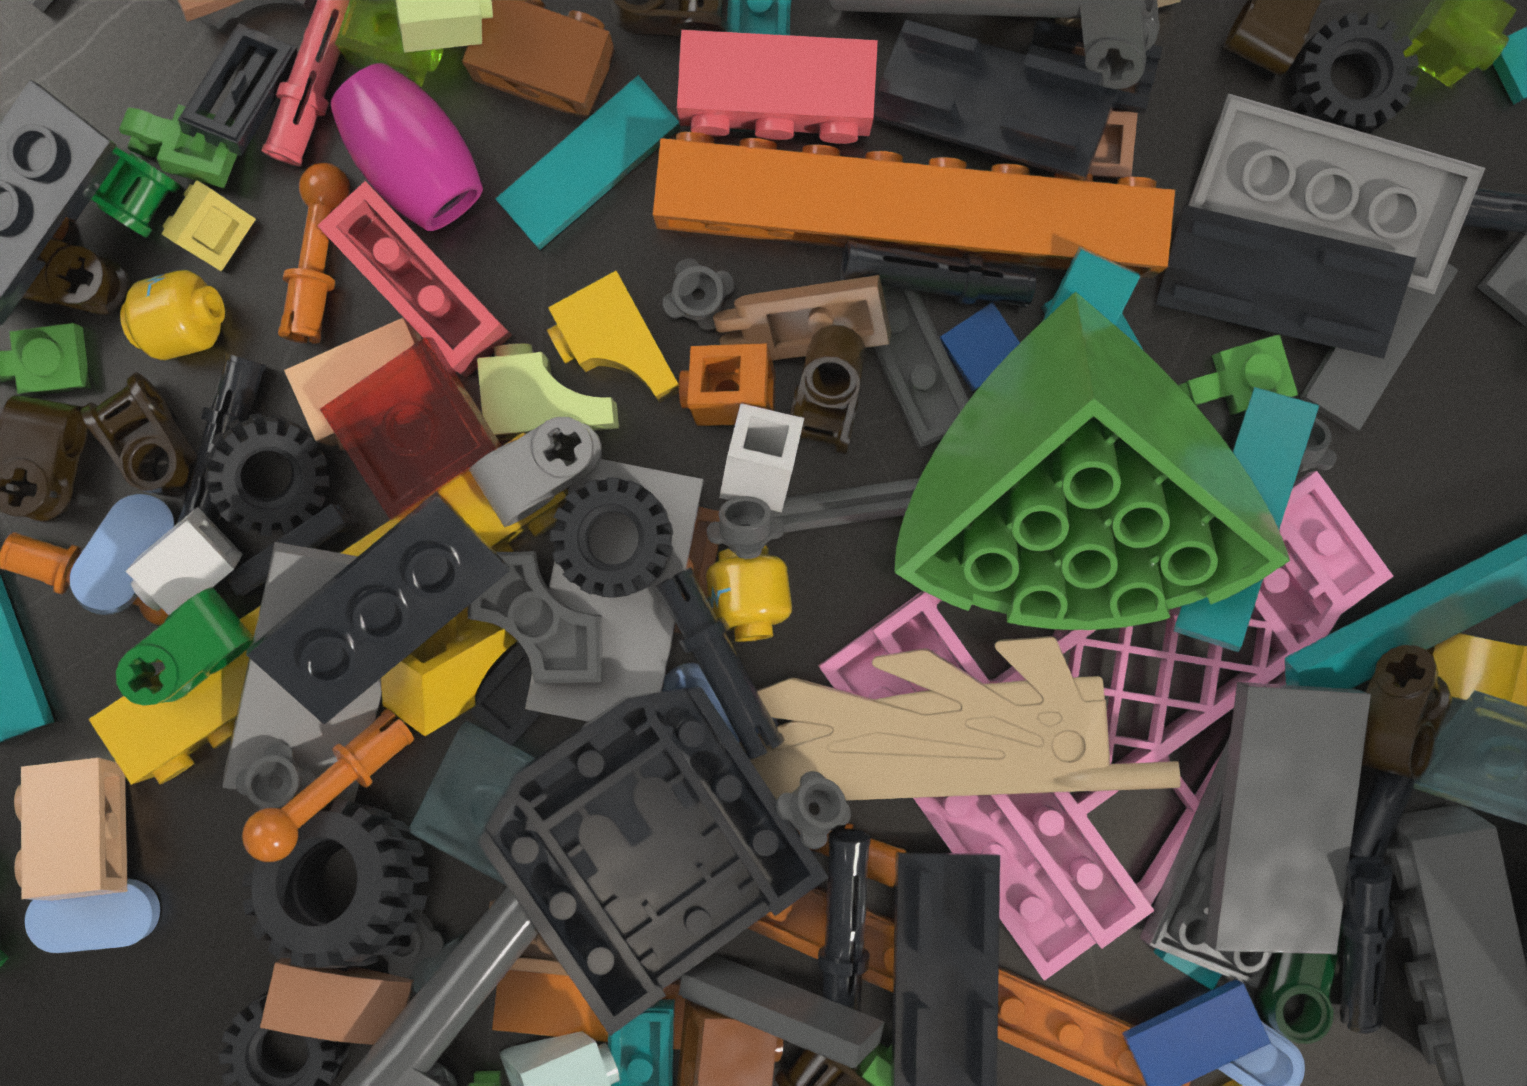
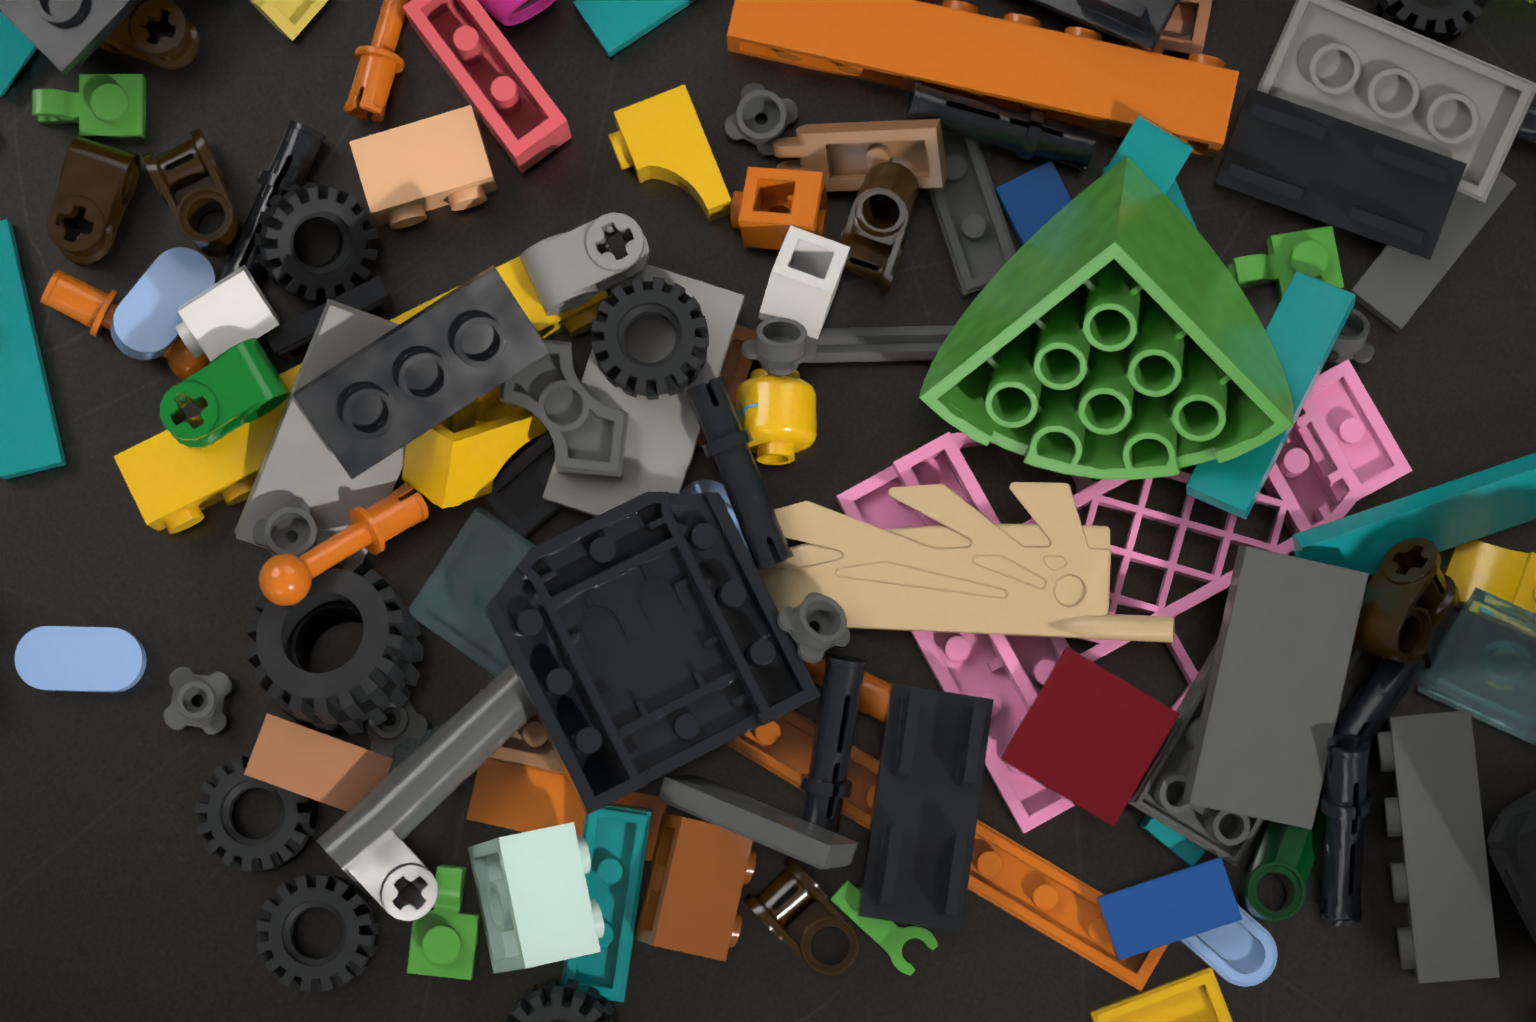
camera: 10 degrees right, 5 degrees down
light nougat brick [14,758,127,901] -> none
yellow head [120,270,225,360] -> none
clear red tile [320,337,502,520] -> none
yellowish green arch [477,344,619,441] -> none
none -> dark grey plate [163,667,233,735]
none -> dark red tile [999,647,1180,827]

